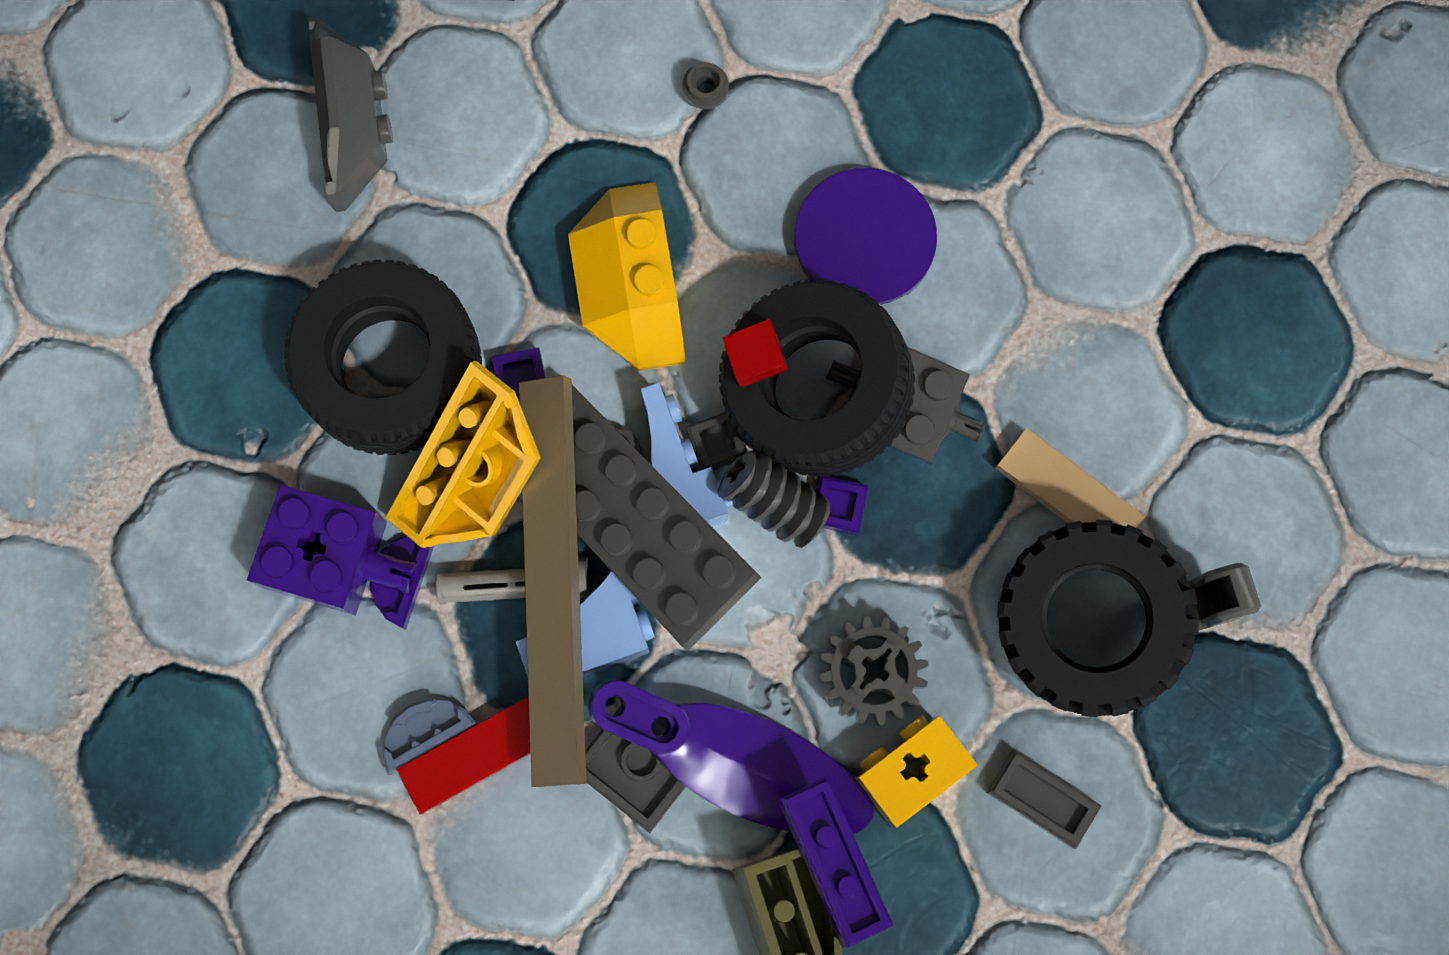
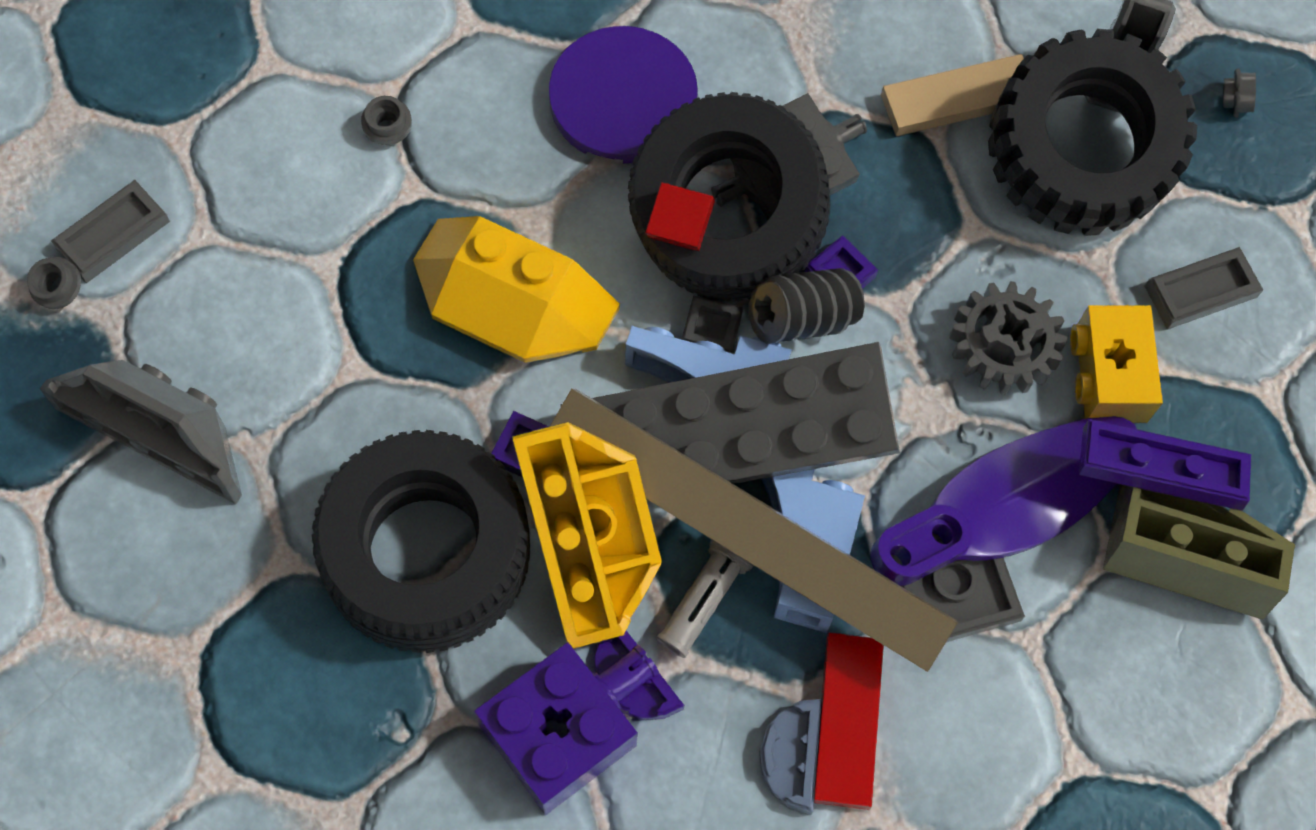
camera: 55 degrees left, 10 degrees down
none -> dark grey plate [1223,68,1256,118]

